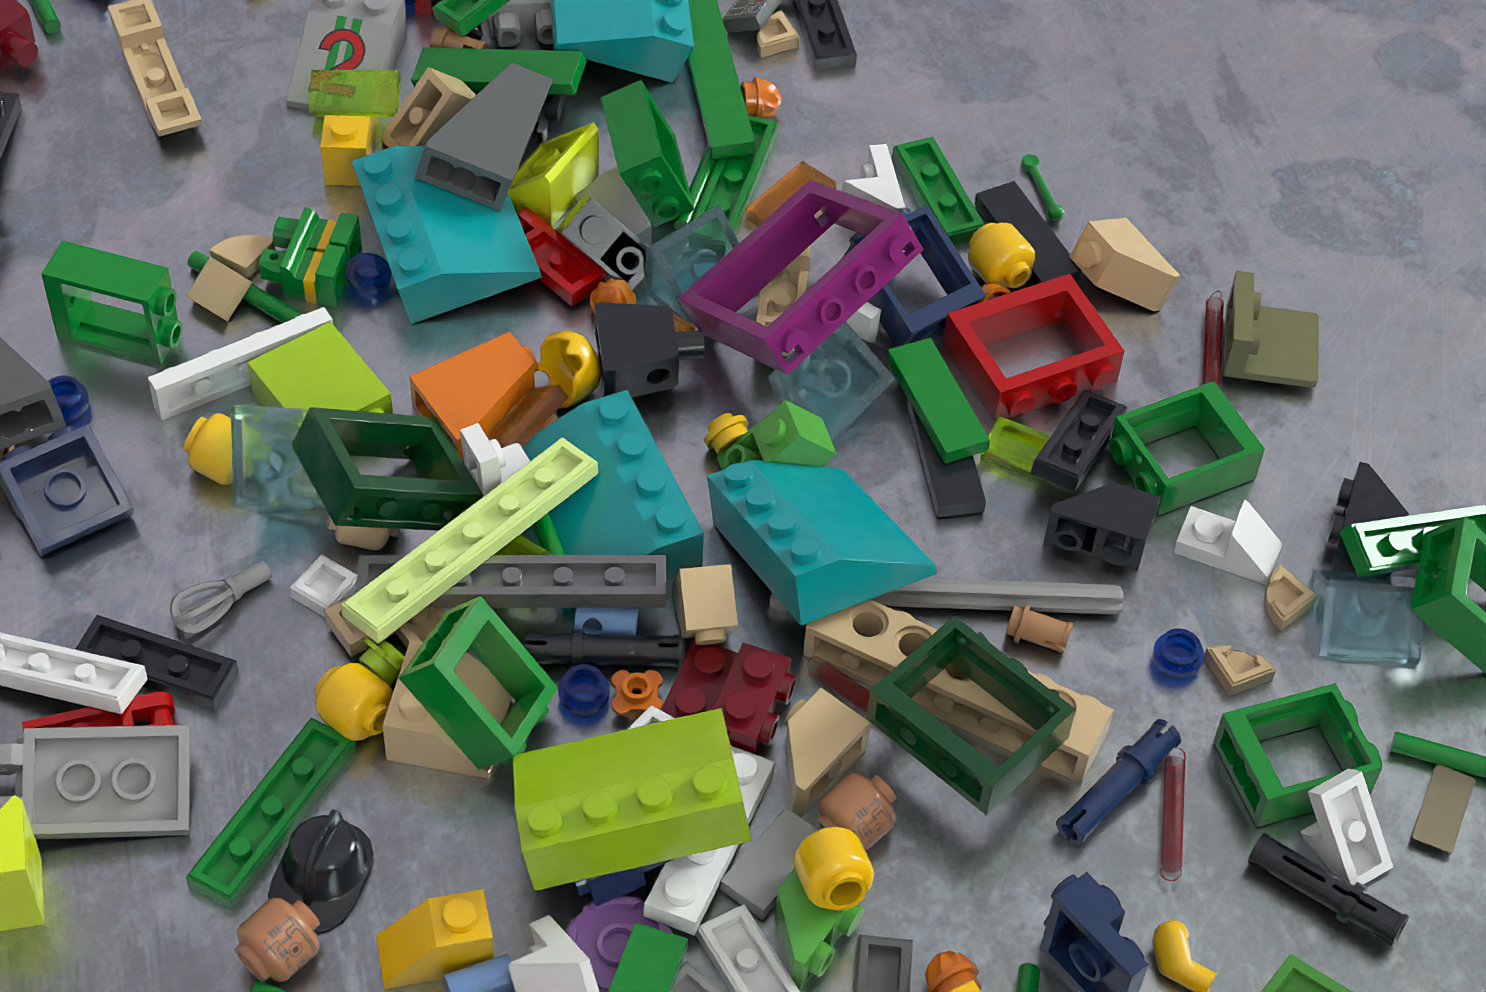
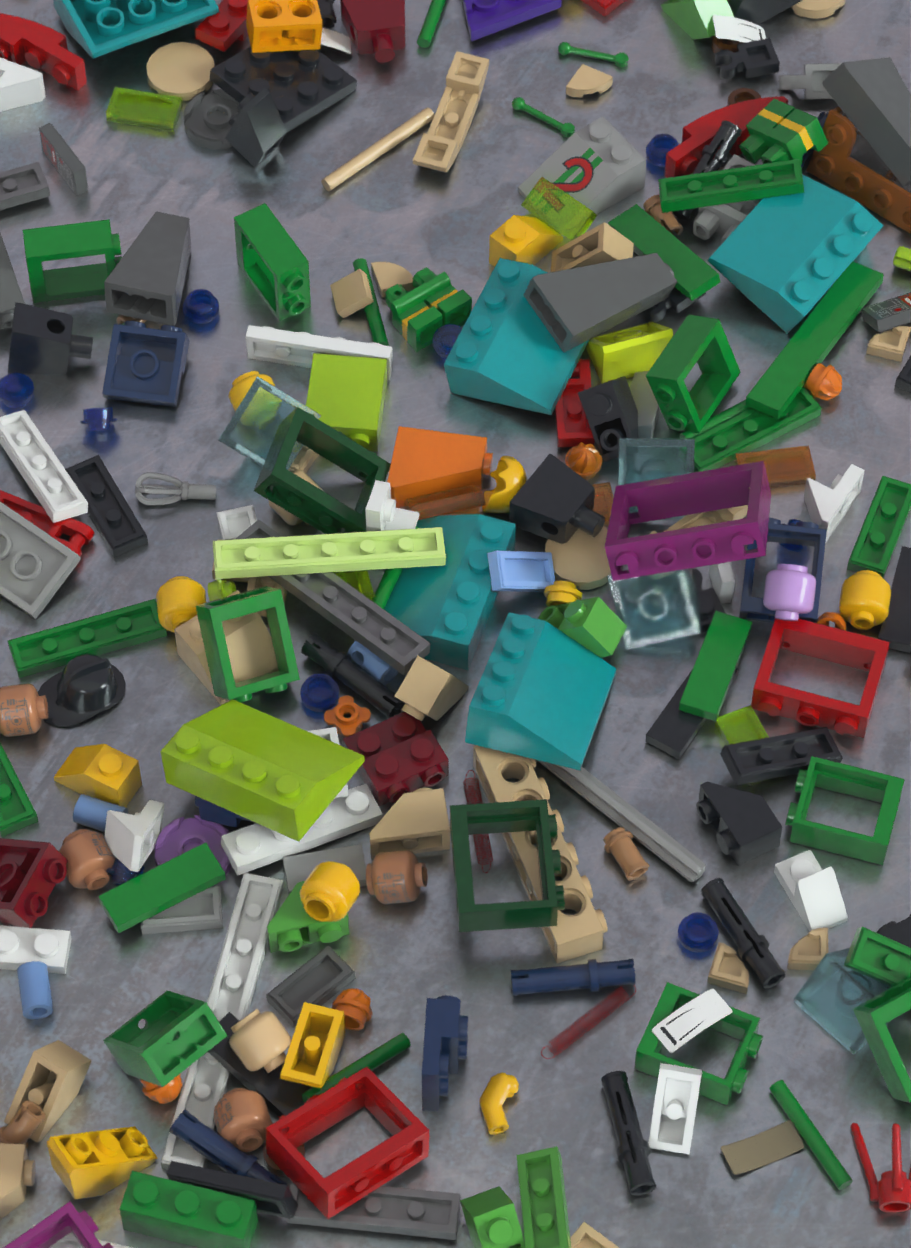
camera: 45 degrees right, 5 degrees up
none -> clear blue plate [80,407,117,431]
none -> tan bar [321,107,435,191]
none -> light blue tile [487,550,555,592]
none -> green hinge [512,97,575,138]
none -> tan tile [545,526,612,590]
none -> white sticker [652,989,732,1053]
none -> black pin [701,878,785,988]
none -> lavender head [763,564,816,621]

